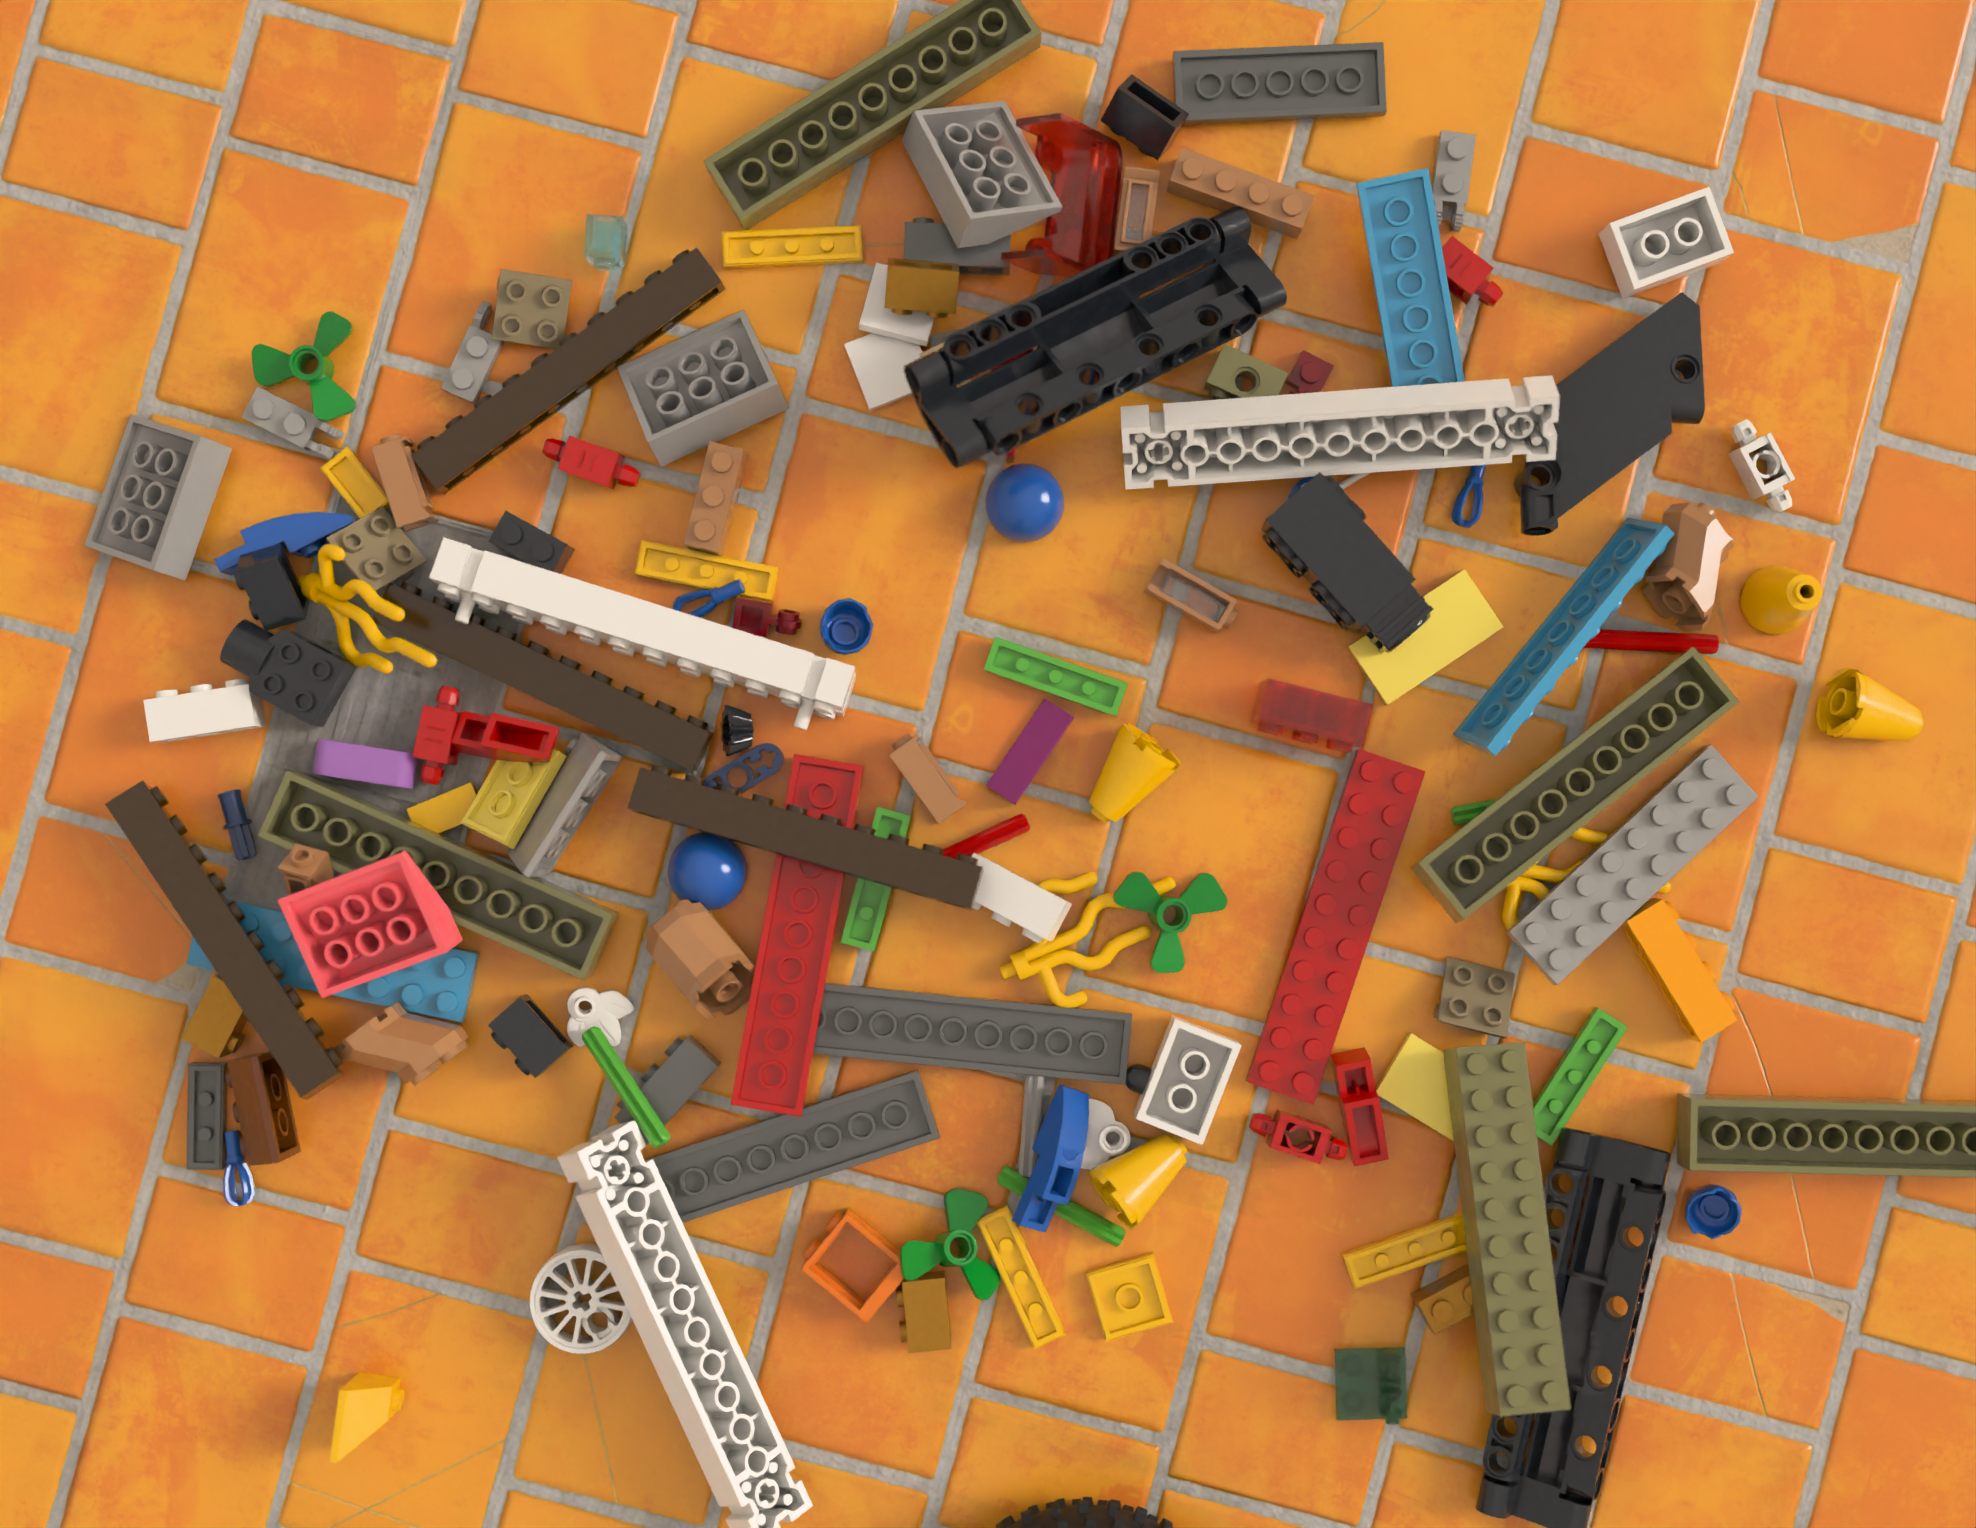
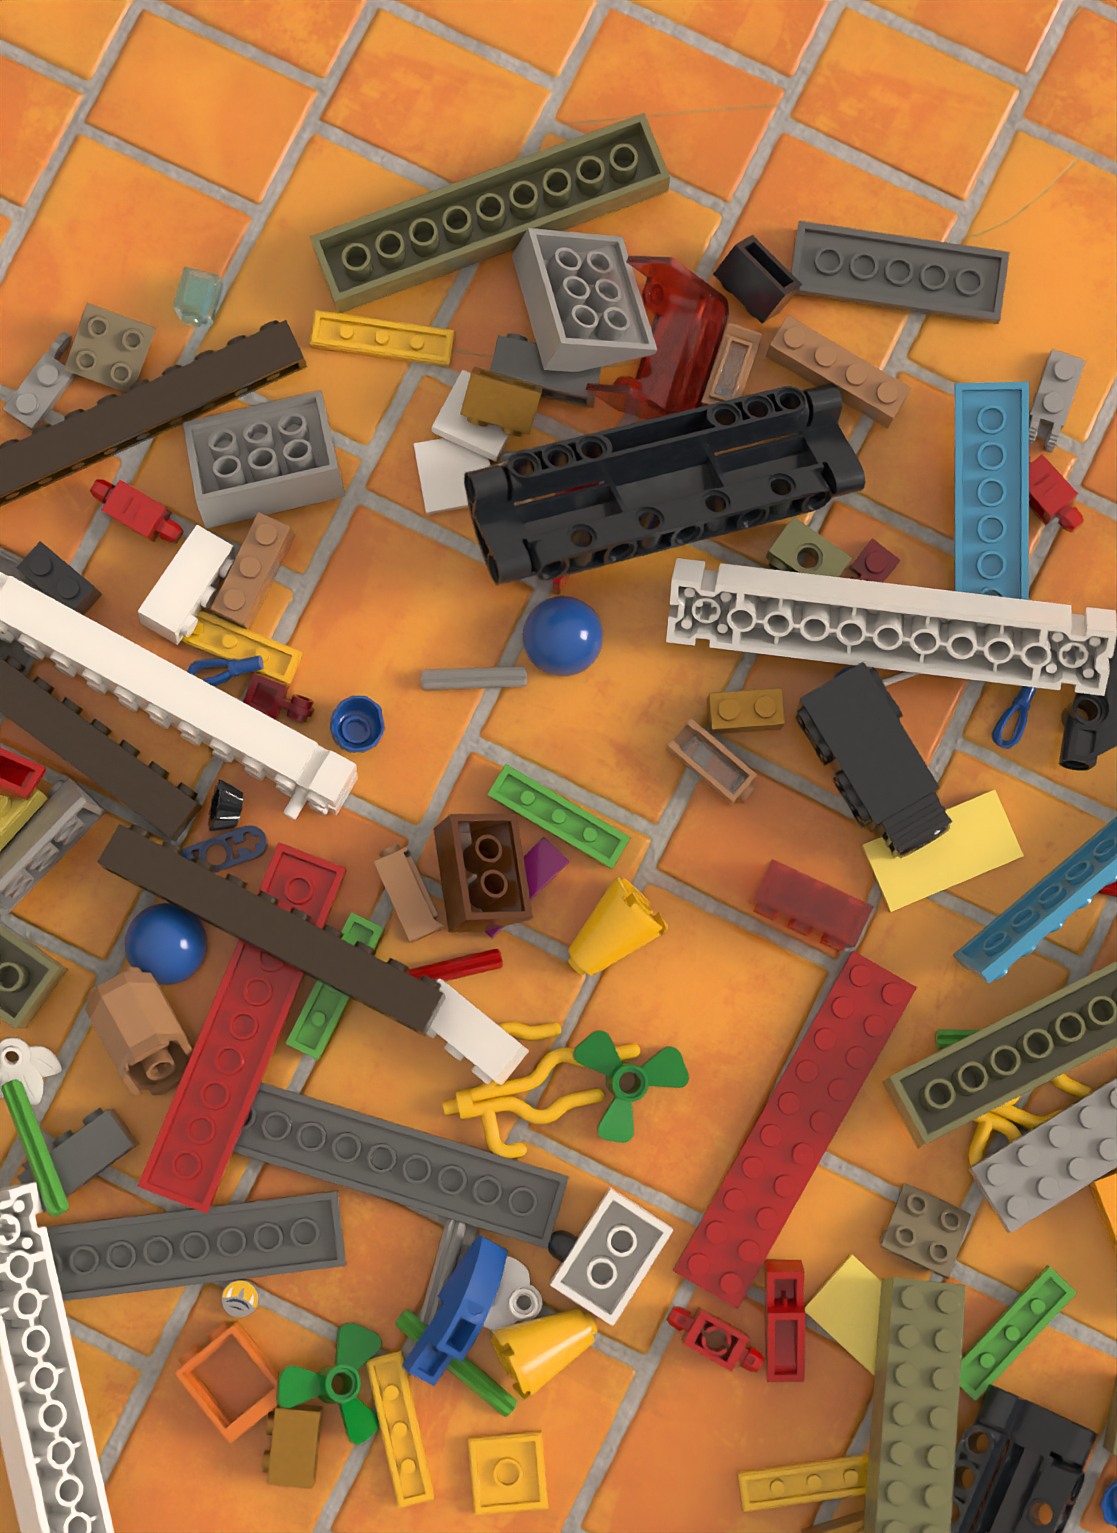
camera: 15 degrees right, 5 degrees down
none -> white brick [138,525,235,645]
none -> tile [222,1279,260,1318]
none -> light grey axle [420,666,527,690]
none -> reddish brown slope [433,814,533,933]
none -> pearl gold brick [707,688,785,734]

